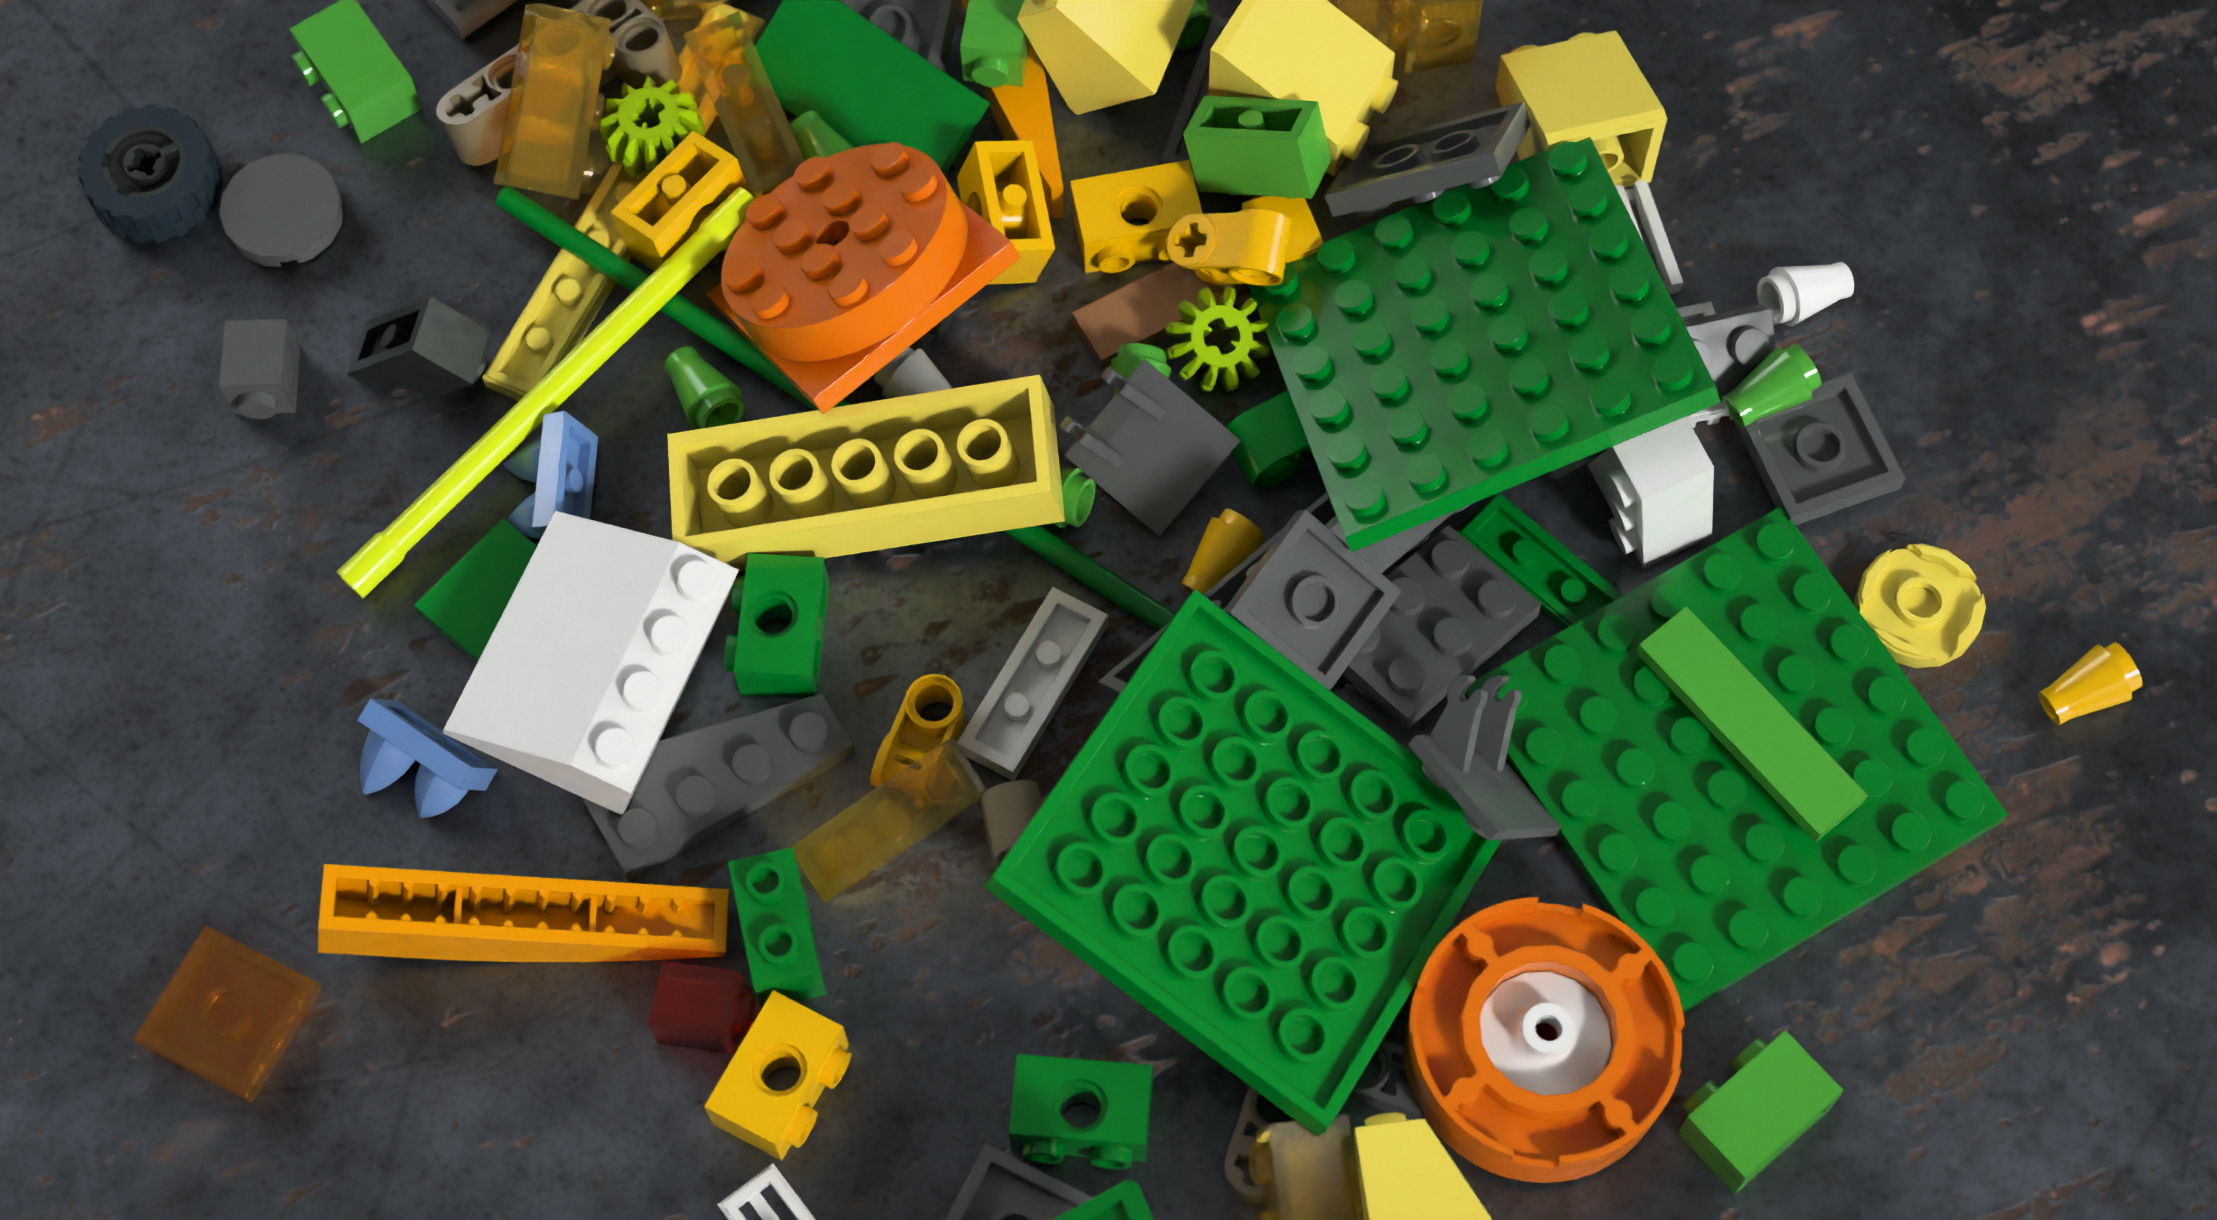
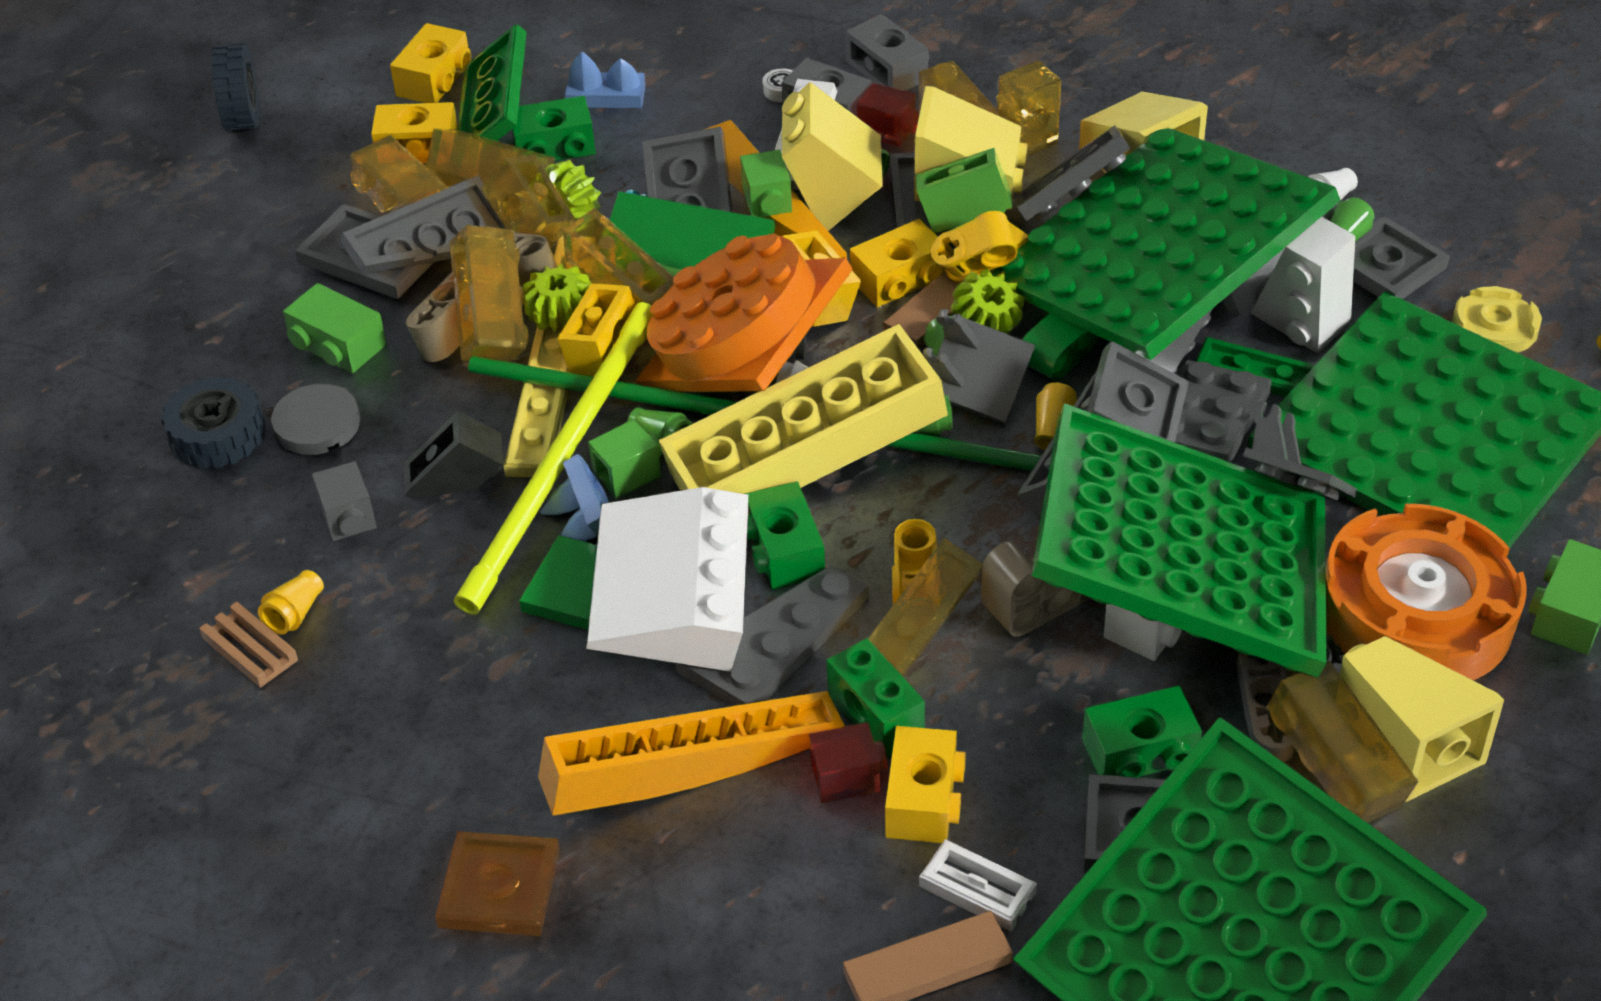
camera: 20 degrees left, 20 degrees down
medium blue tile [357,698,498,818] -> none
white plate [957,587,1109,781] -> none
bright green tile [1636,606,1868,843] -> none
none -> medium nougat tile [199,602,298,688]
none -> yellow cone [258,570,324,634]
none -> bright green brick [588,419,662,499]

